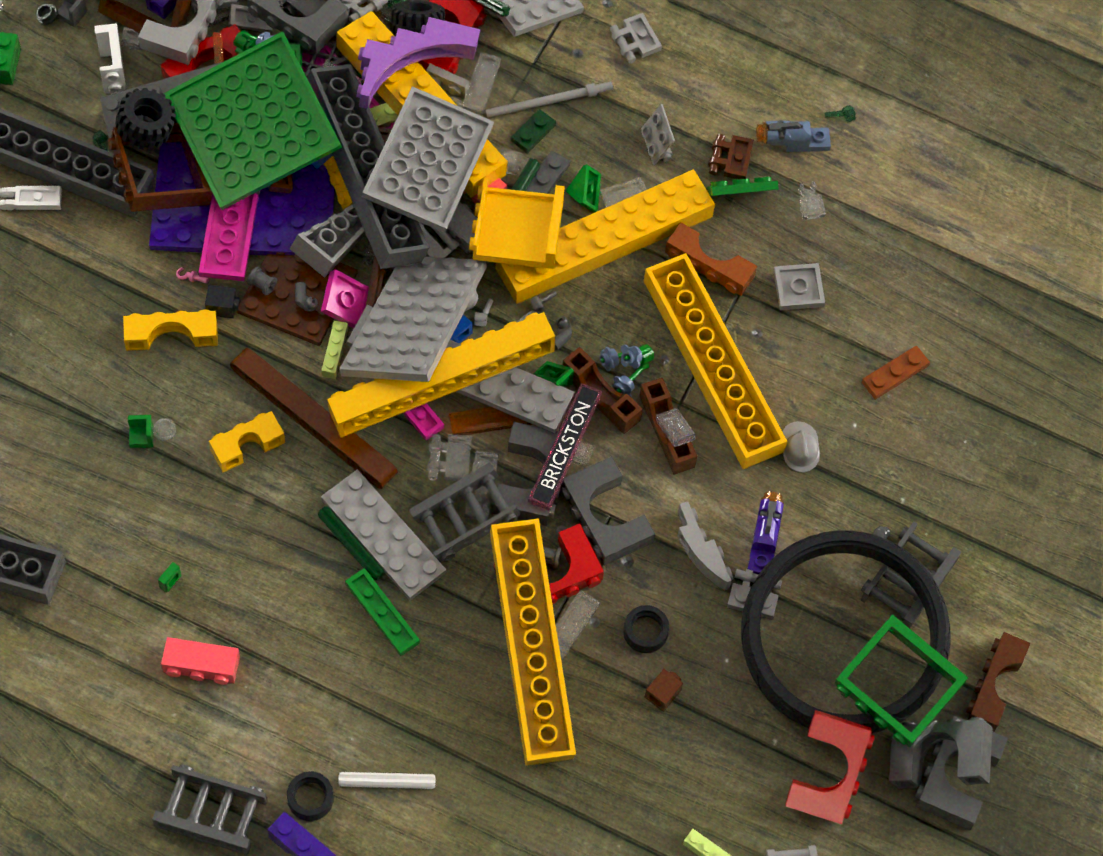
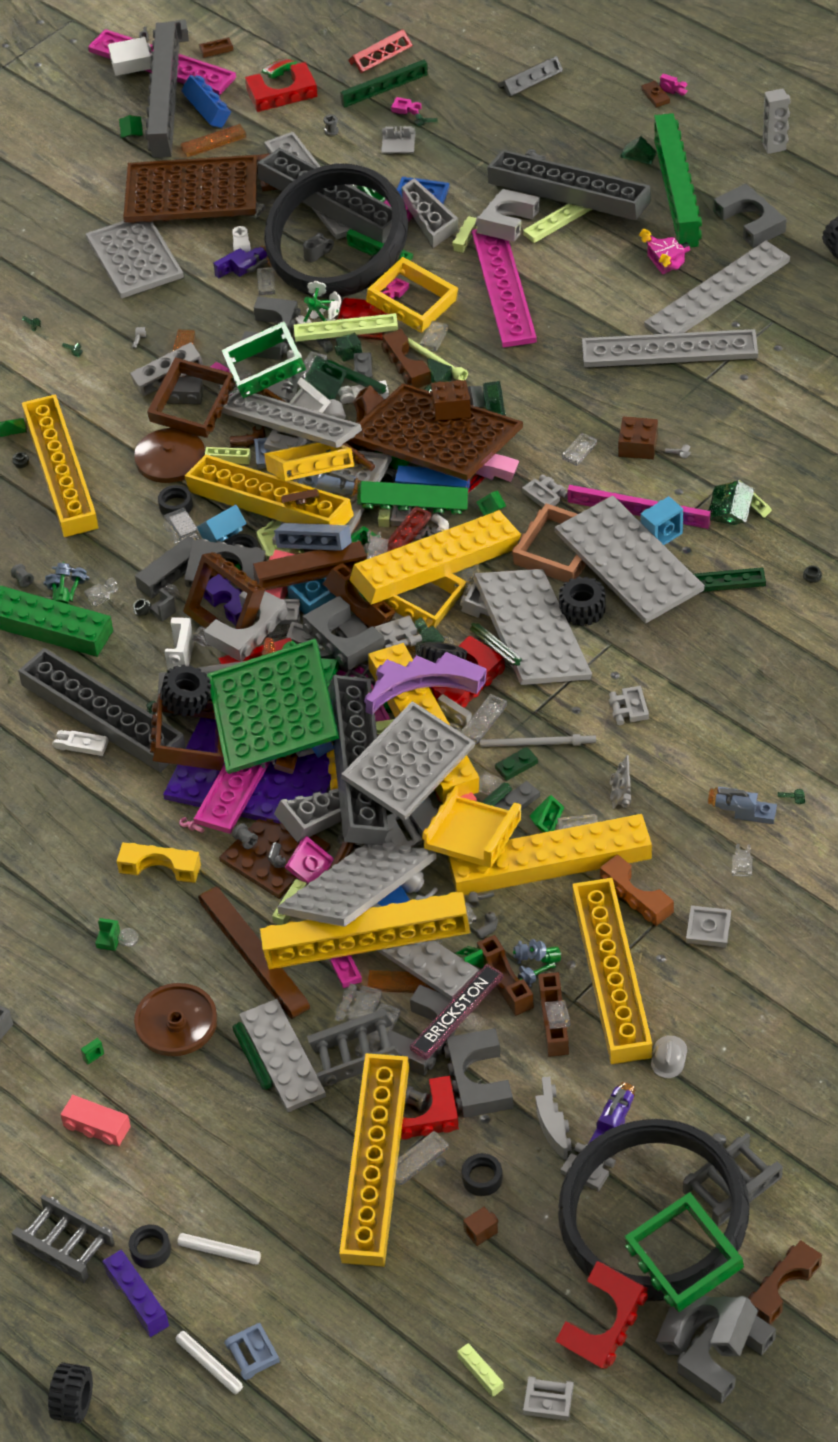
camera: 25 degrees right, 15 degrees down
black brick [205,285,240,318] -> none
yellow arch [209,411,285,472] -> none
green plate [345,568,420,657] -> none
green plate [705,177,779,196] -> none
reddish brown plate [708,134,754,179] -> none
dark orange plate [861,345,930,400] -> none
none -> reddish brown dish [134,983,217,1056]

